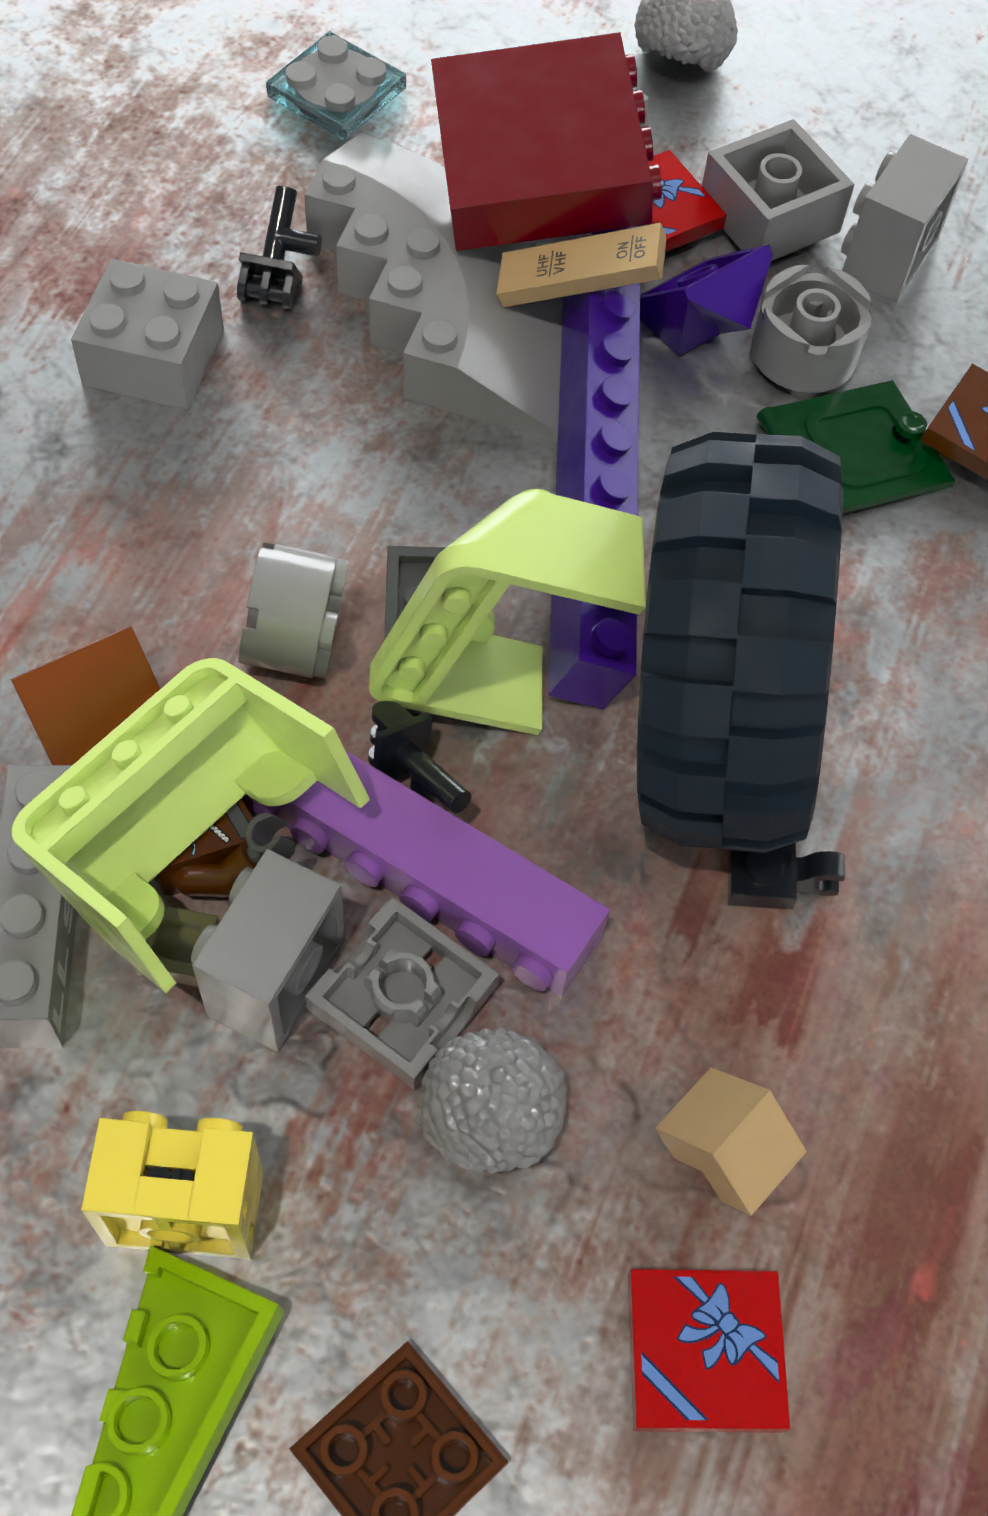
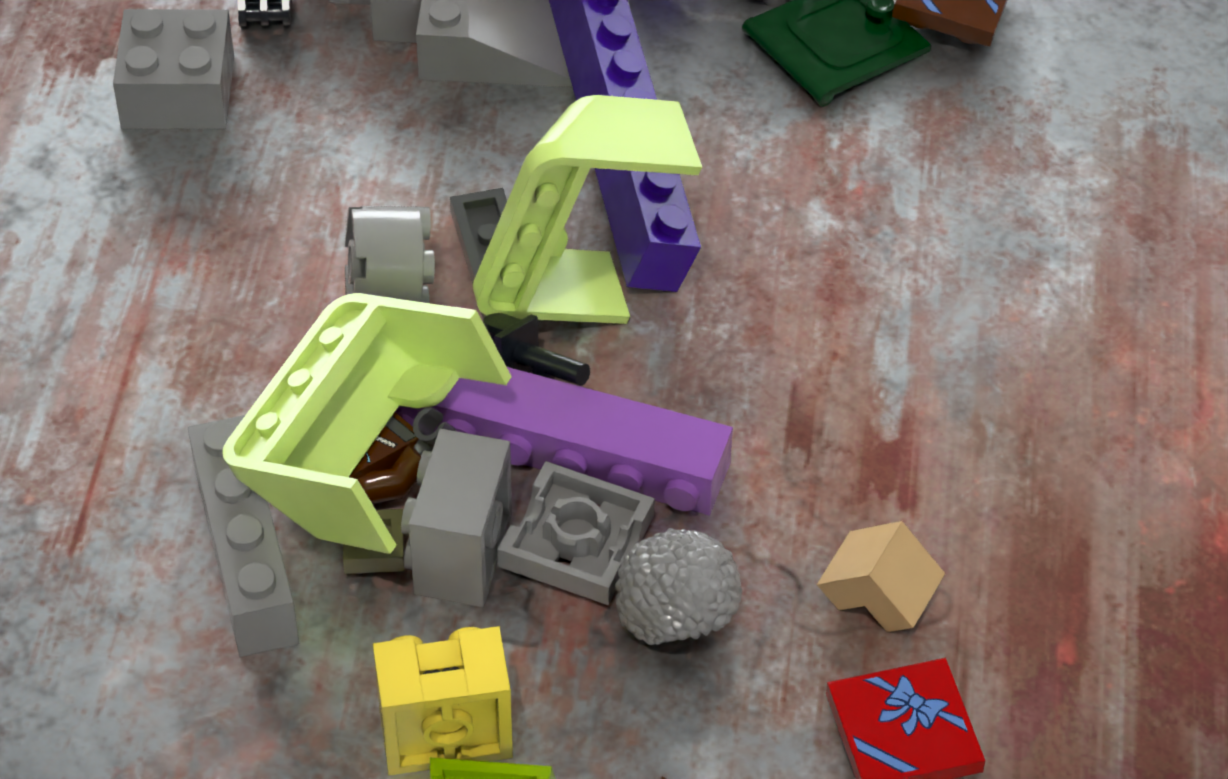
camera: 10 degrees left, 10 degrees down
dark orange piece [10,626,160,765] -> none
black wheel [637,432,843,853] -> none
black plate [728,843,845,909] -> none

